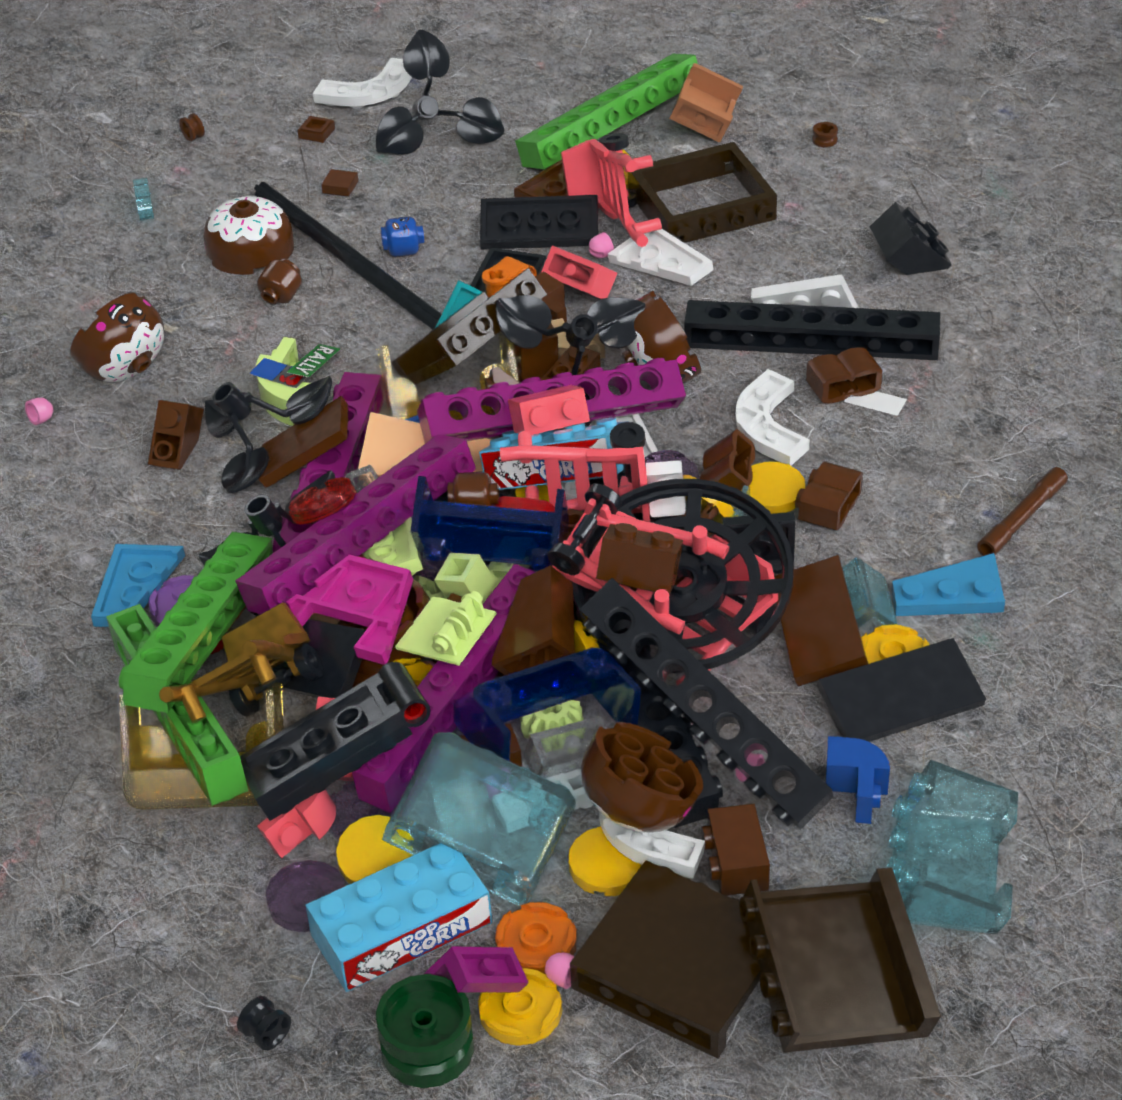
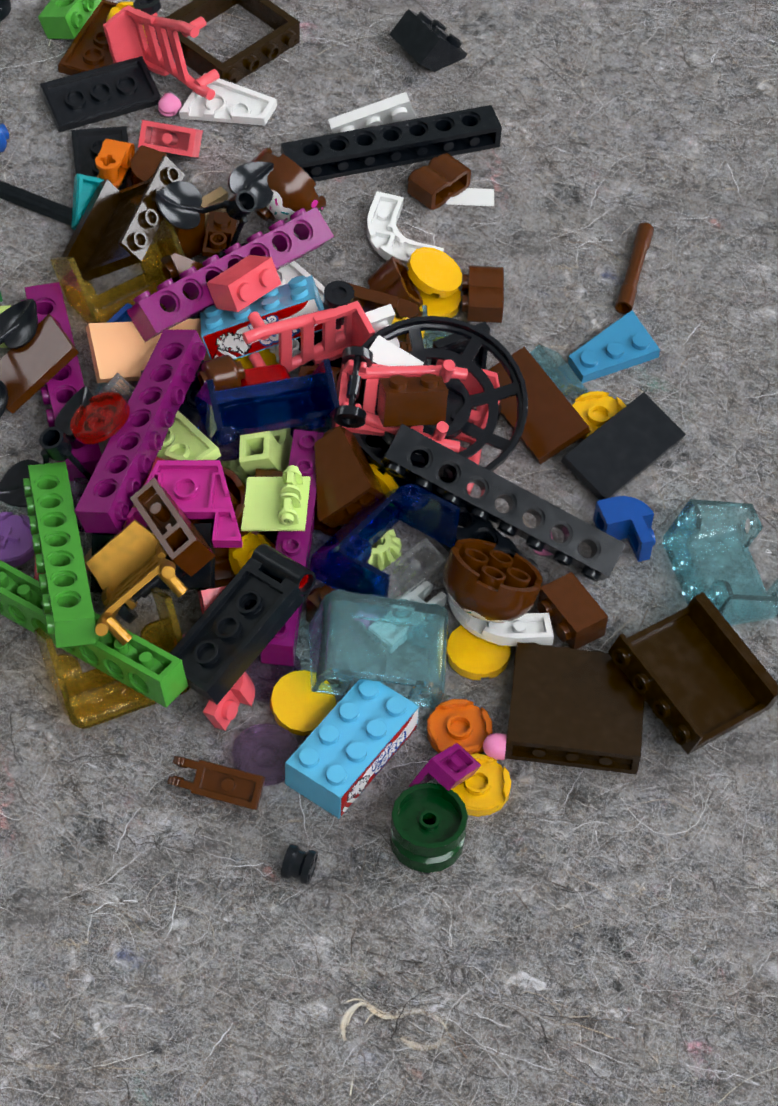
camera: 30 degrees left, 10 degrees up
none -> reddish brown slope [130,478,216,577]
none -> reddish brown hinge [167,755,266,810]
none -> reddish brown hinge [349,283,423,320]
none -> white sticker [369,335,424,366]
none -> yellow tile [407,247,462,298]

